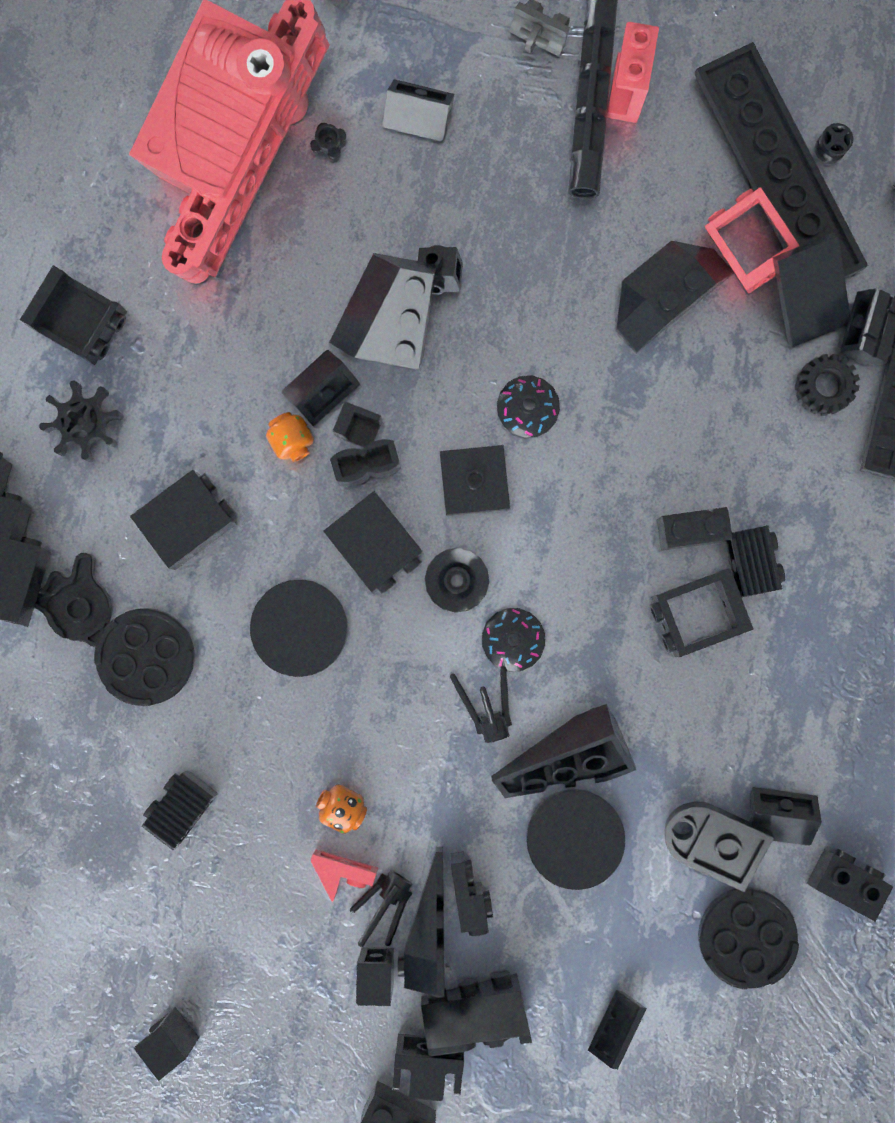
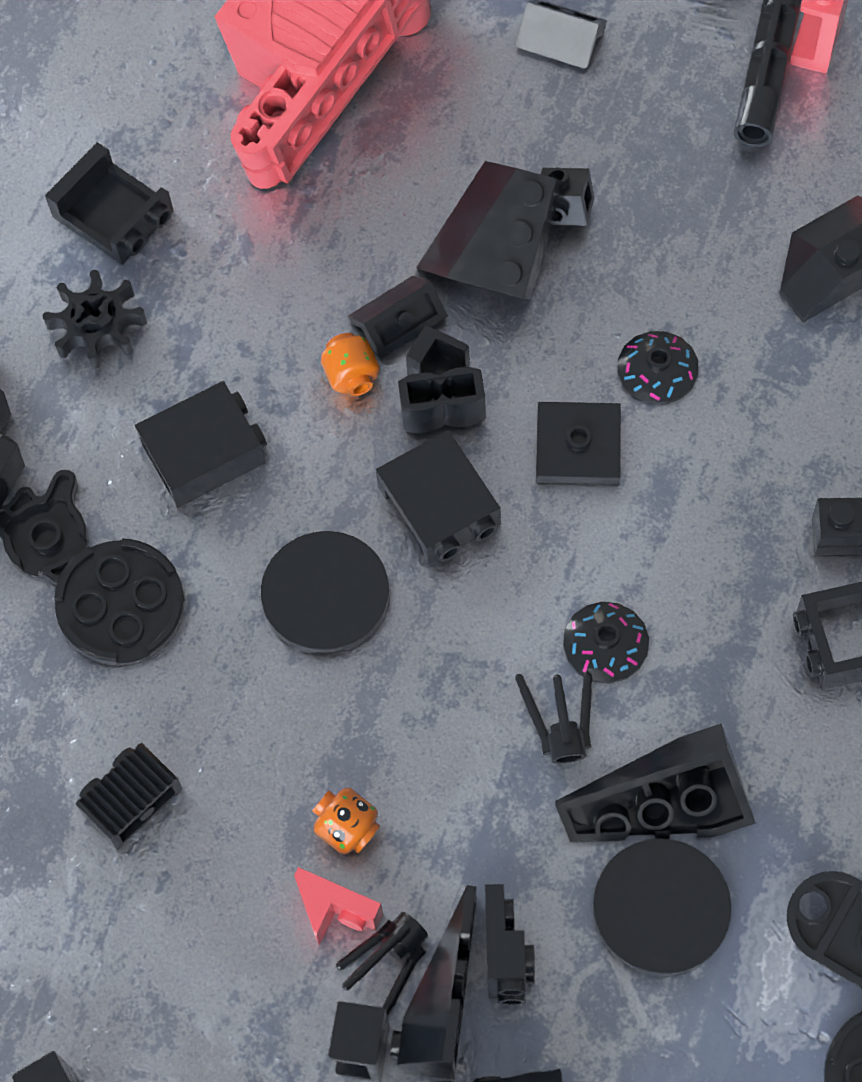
camera: 10 degrees right, 20 degrees down
black plate [310,123,347,159] -> none
black dish [425,548,489,613] -> none

